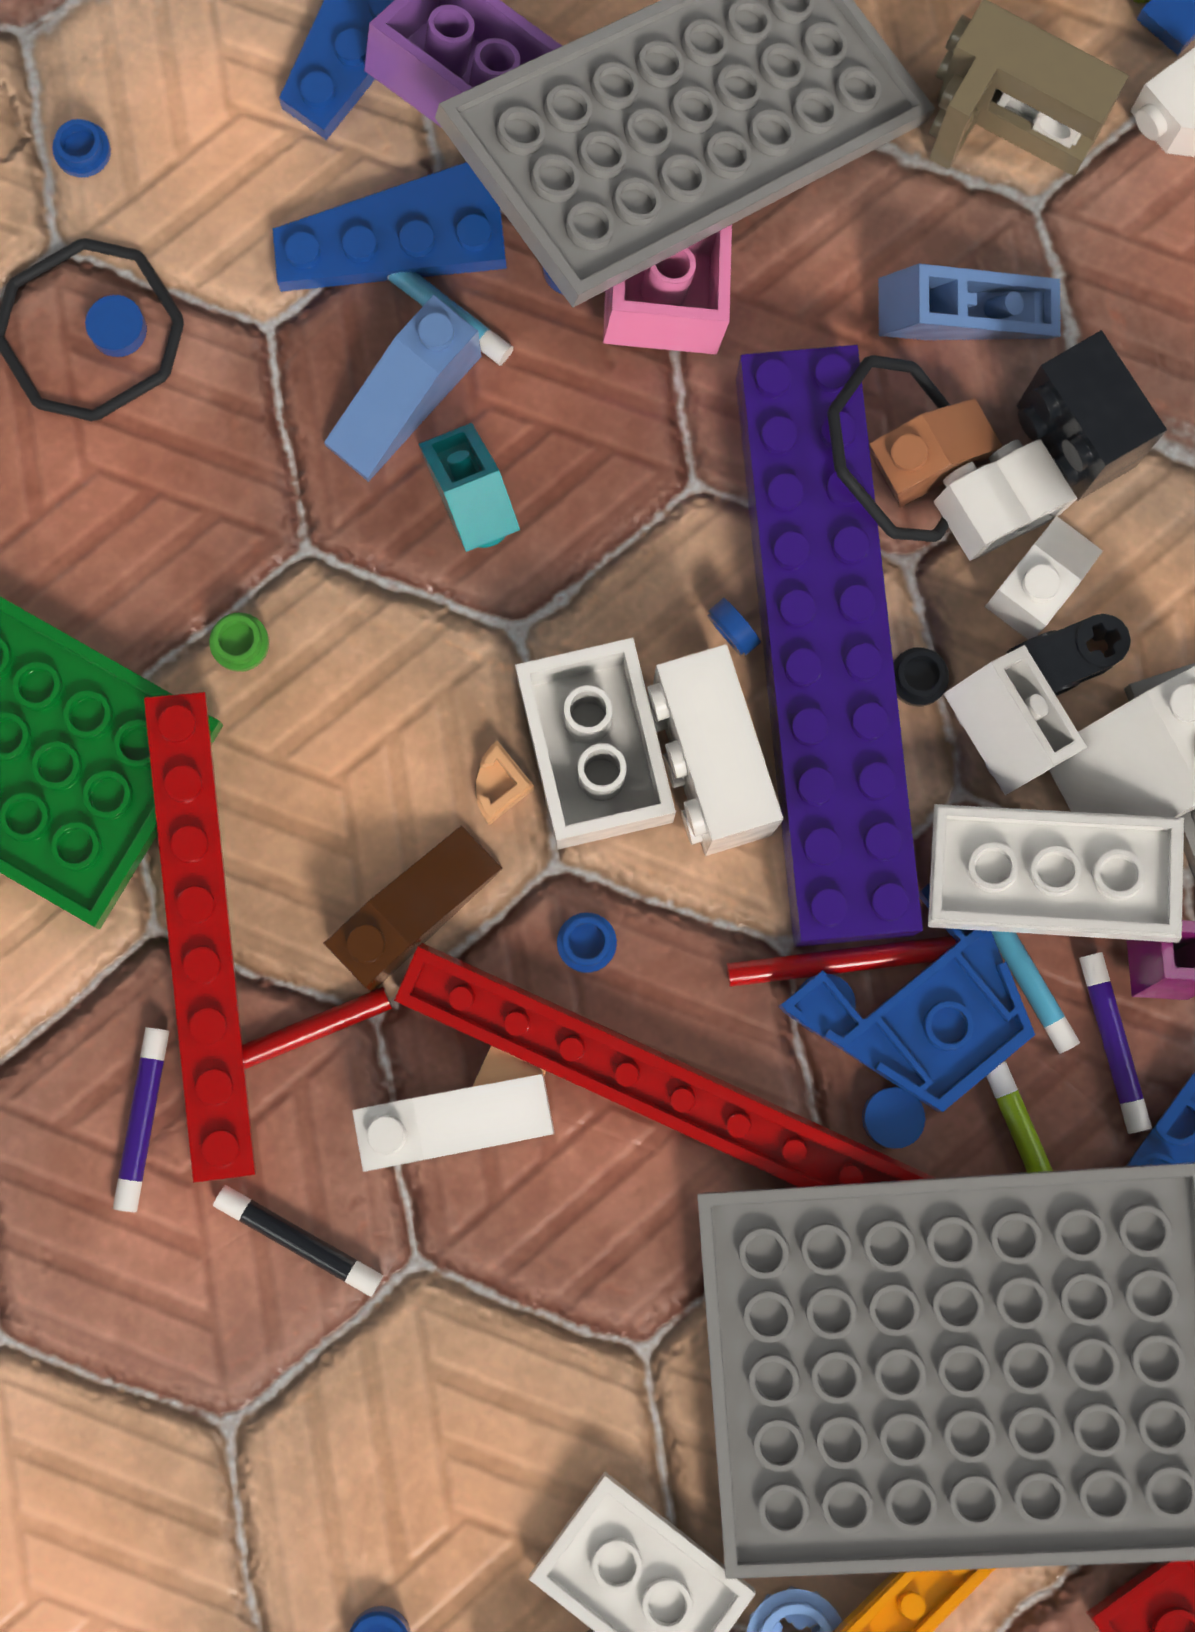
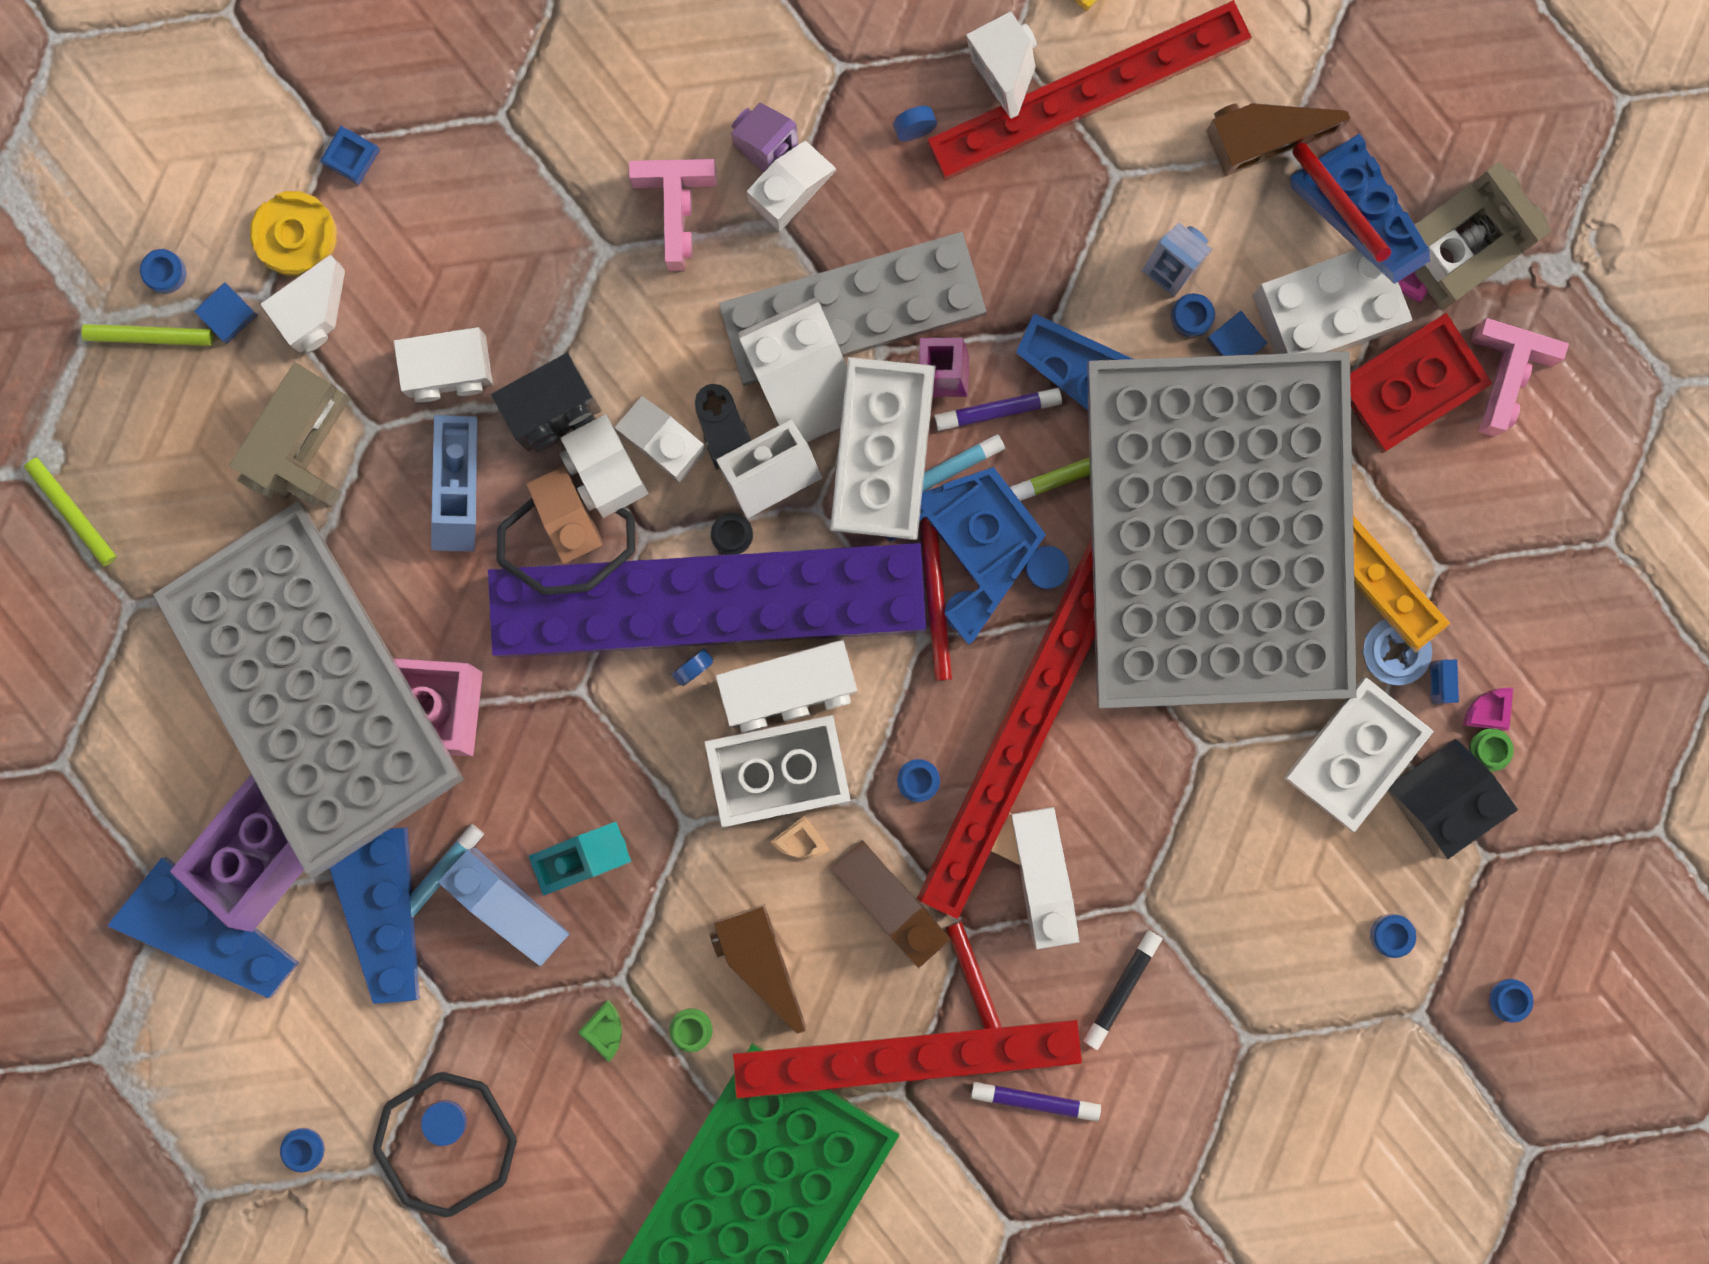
camera: 90 degrees left, 5 degrees up
none -> white brick [394,327,493,402]
none -> bright green tile [578,999,622,1062]
none -> reddish brown slope [710,904,806,1034]

